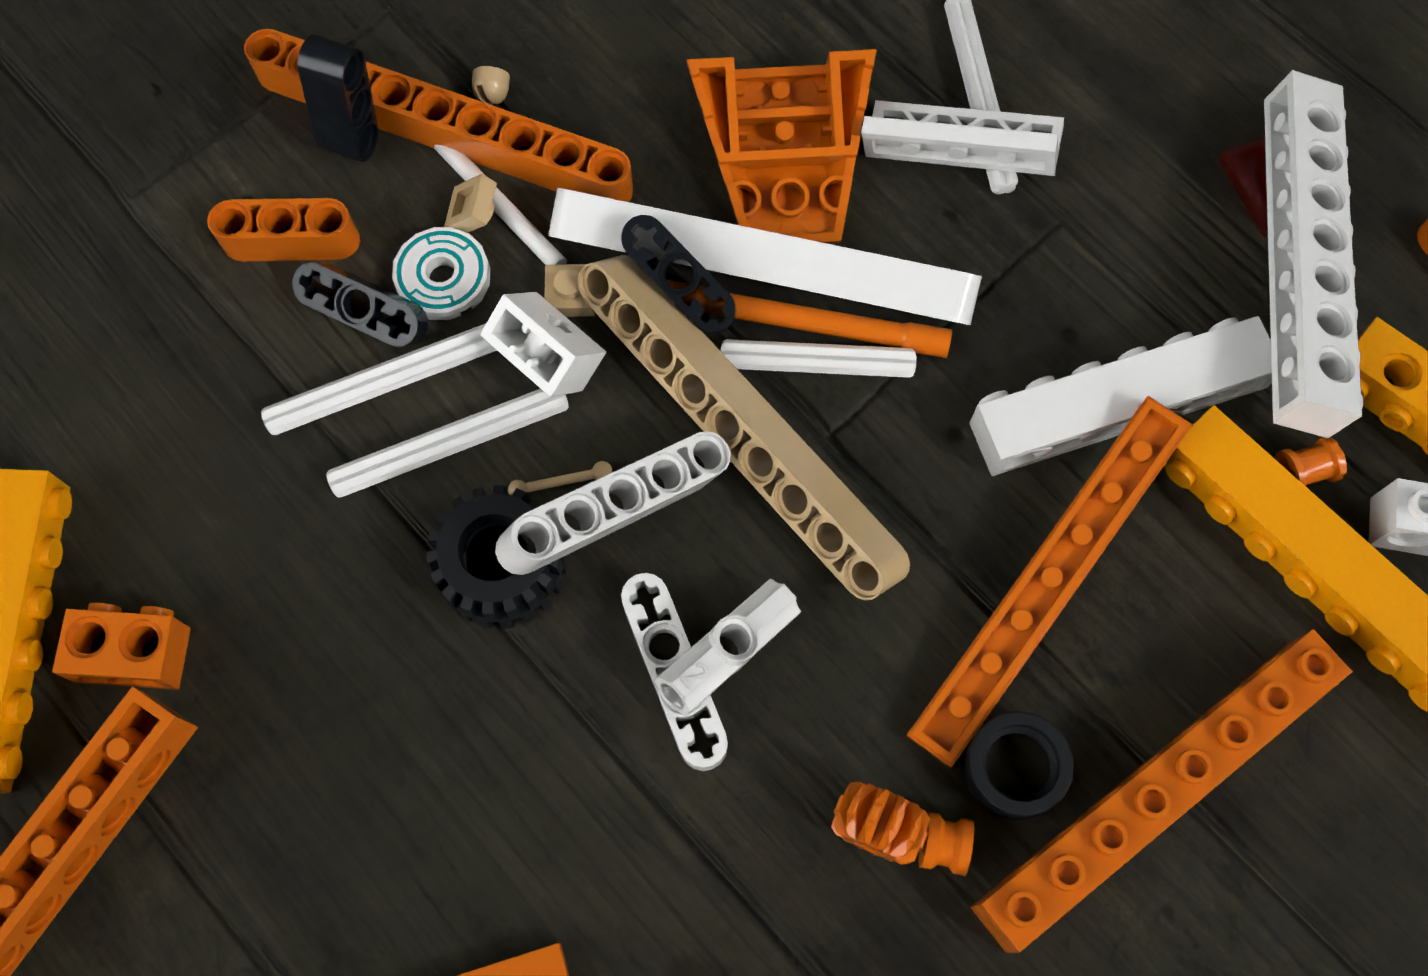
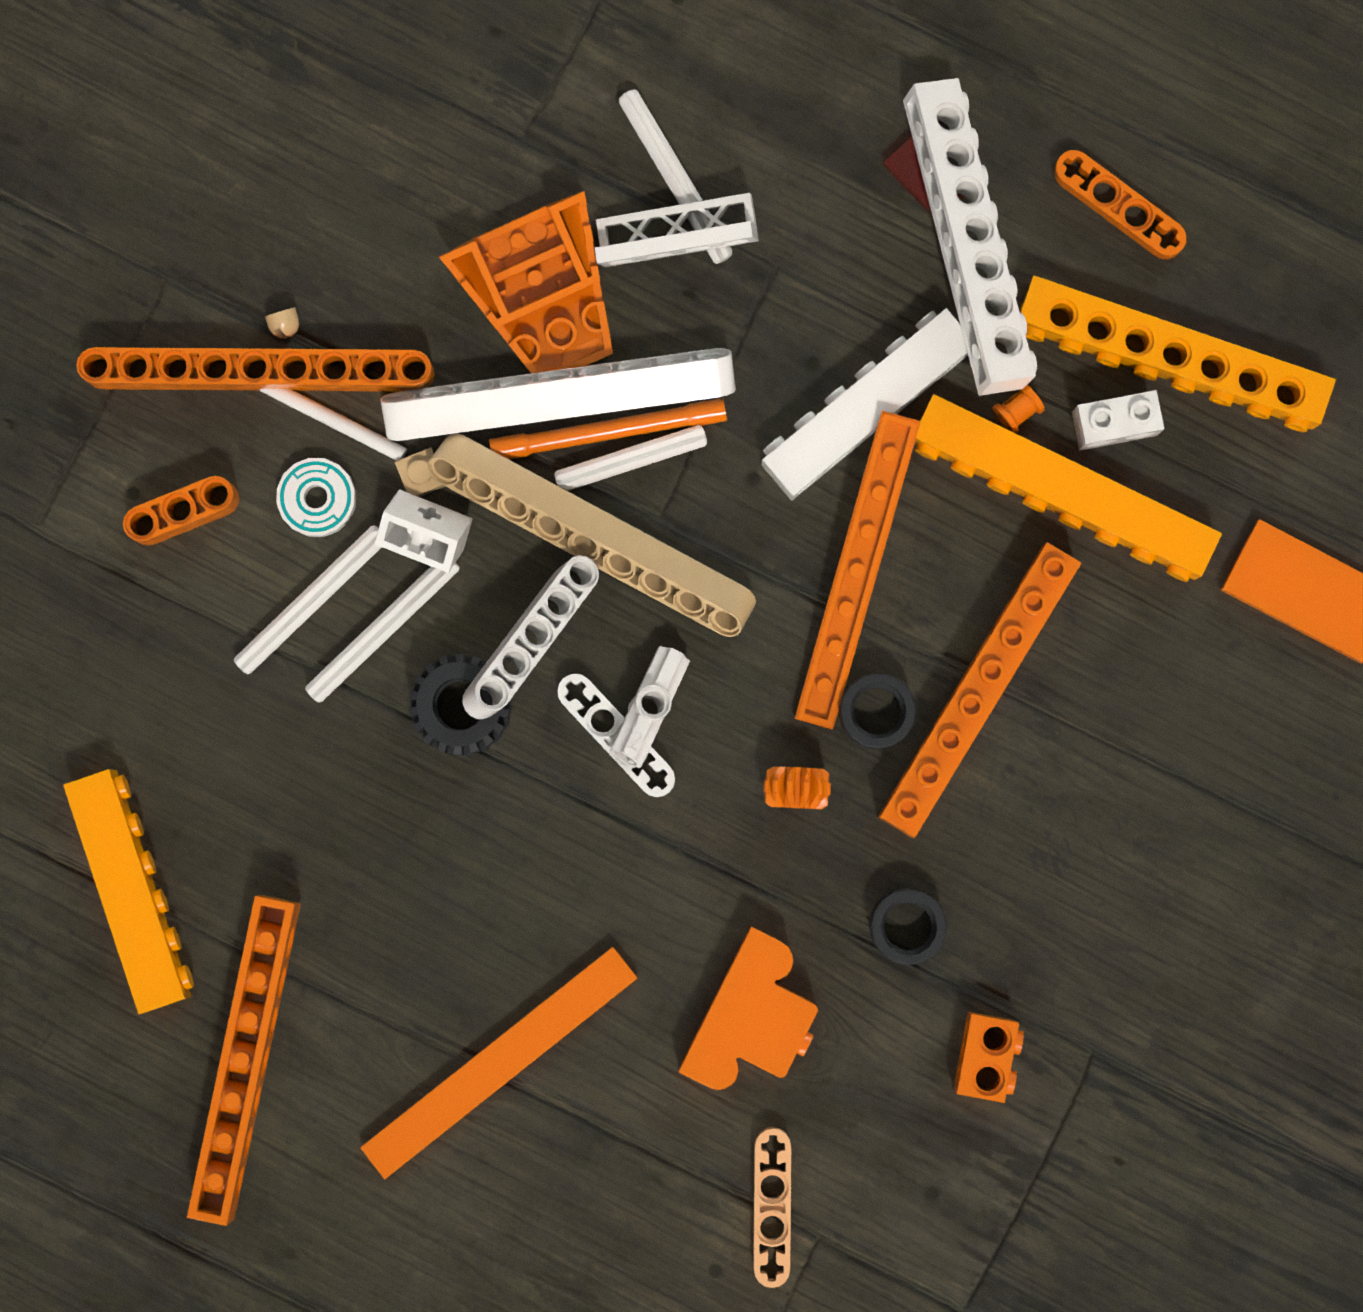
camera: 20 degrees left, 15 degrees up
orange brick [52,603,191,690] -> none
black beam [292,262,428,347] -> none
black beam [297,34,378,162] -> none
tan plate [444,174,497,233] -> none
tan hinge [508,461,613,495] -> none
black beam [621,215,737,333] -> none
orange wheel [919,812,974,876] -> none

